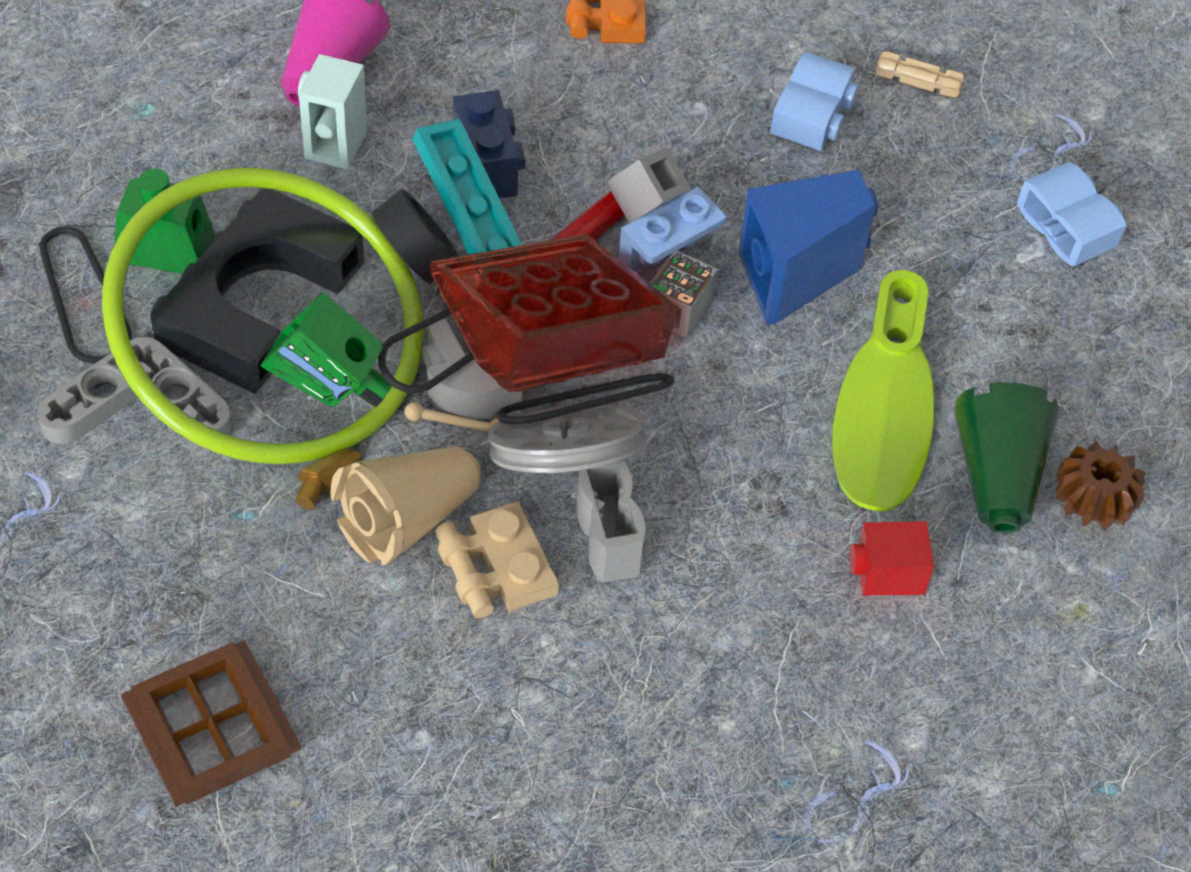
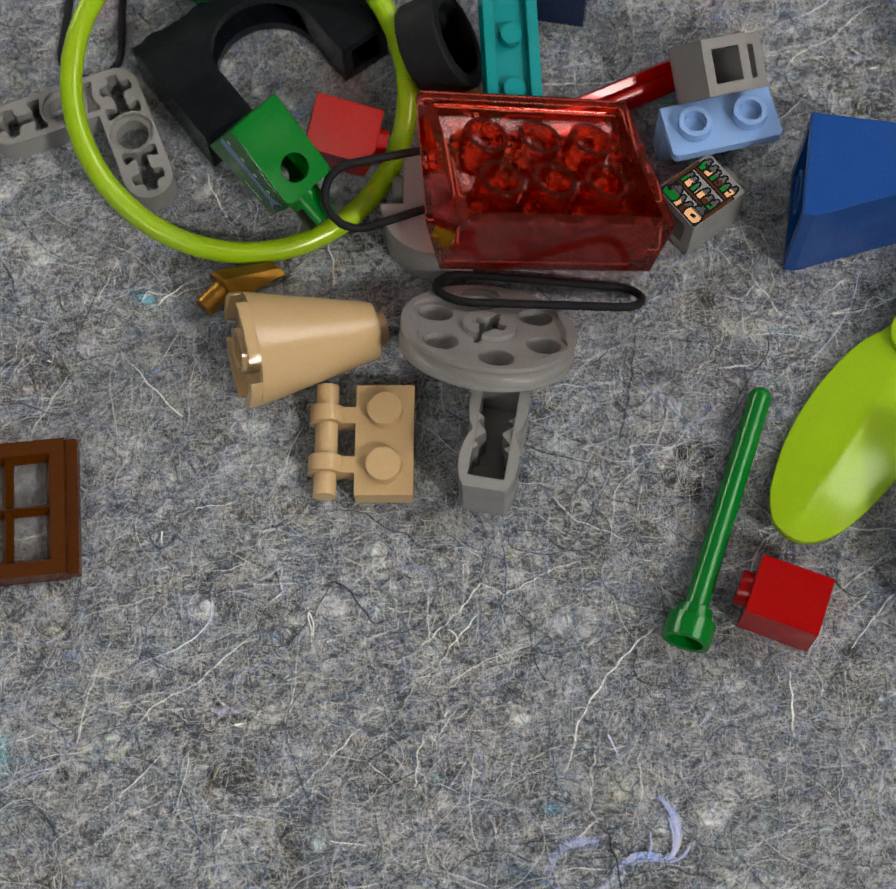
camera: 30 degrees right, 15 degrees up
tan hinge [404,402,500,432] -> none
none -> red brick [306,92,390,177]
none -> green piece [661,387,771,653]

